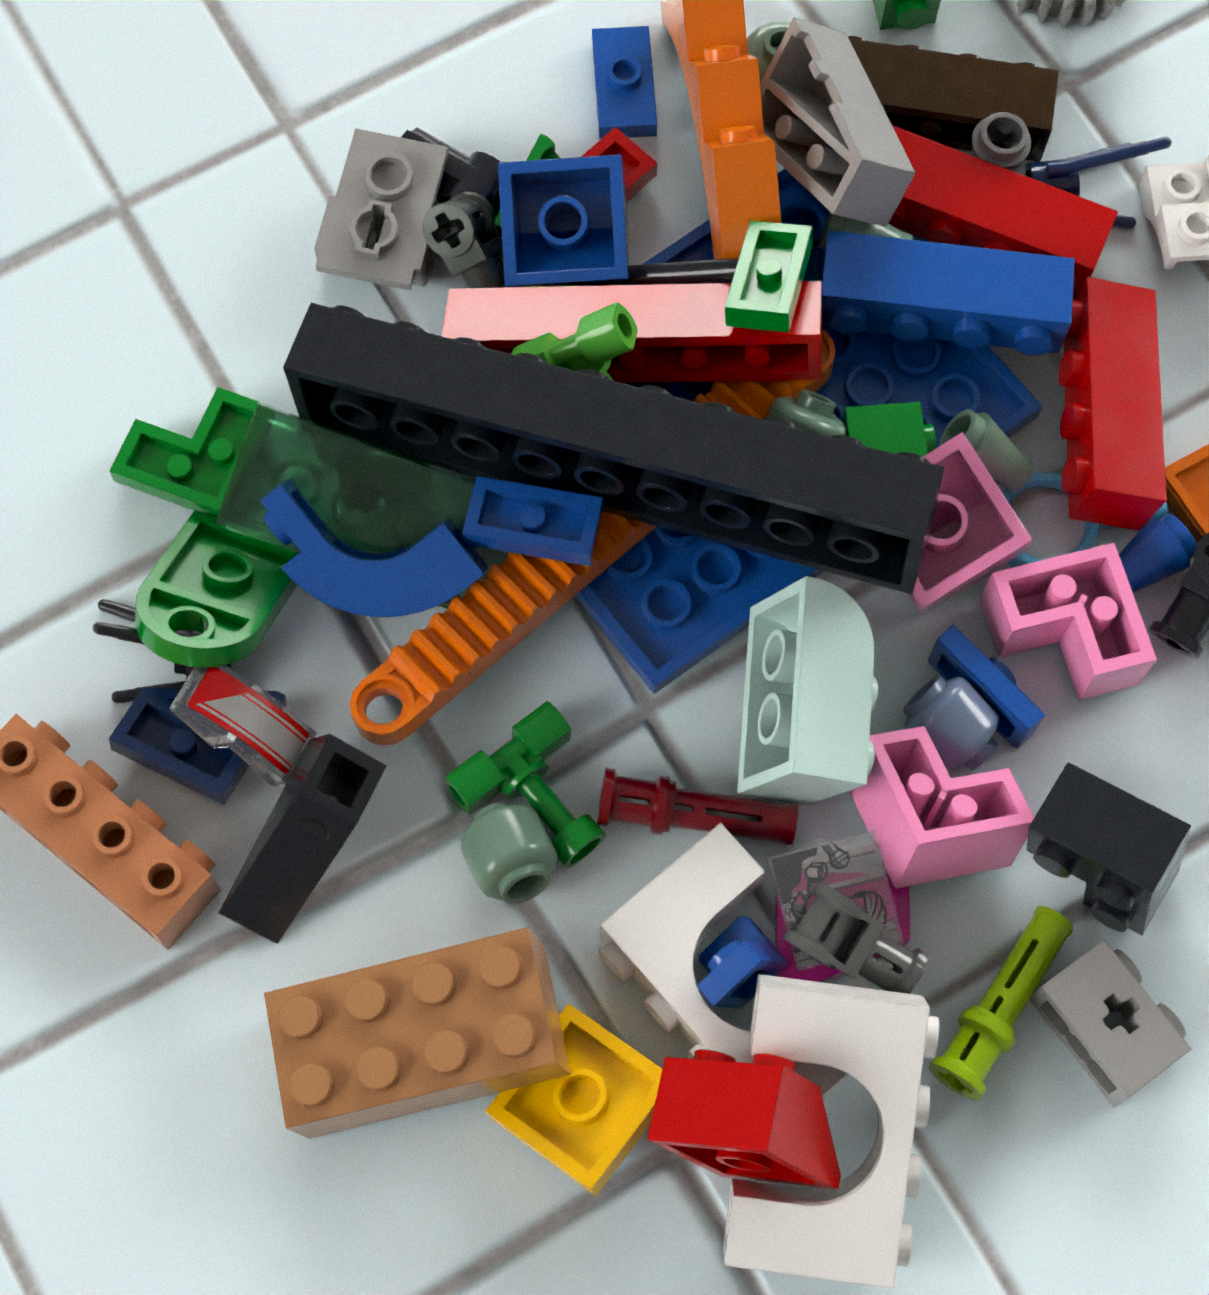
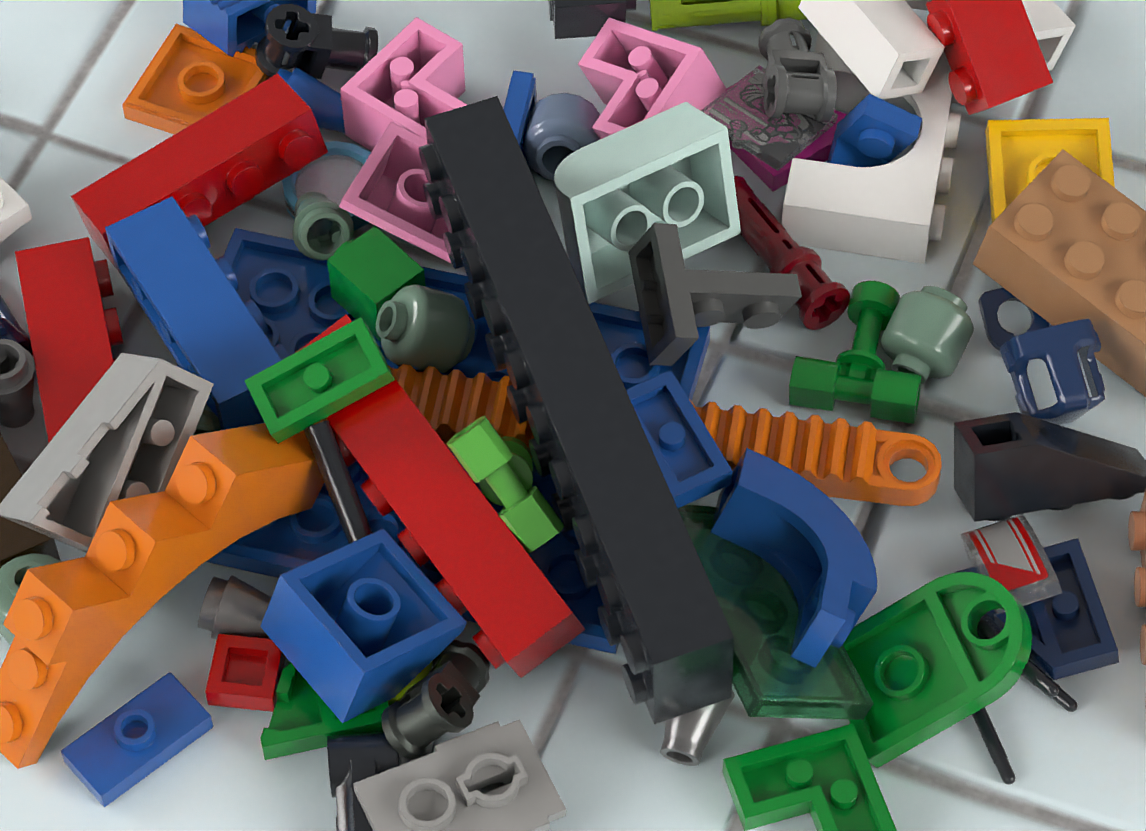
camera: 125 degrees left, 15 degrees down
none -> flat silver cone [198,575,271,639]
none -> dark grey bracket [628,223,802,366]
none -> dark blue piece [978,288,1105,425]

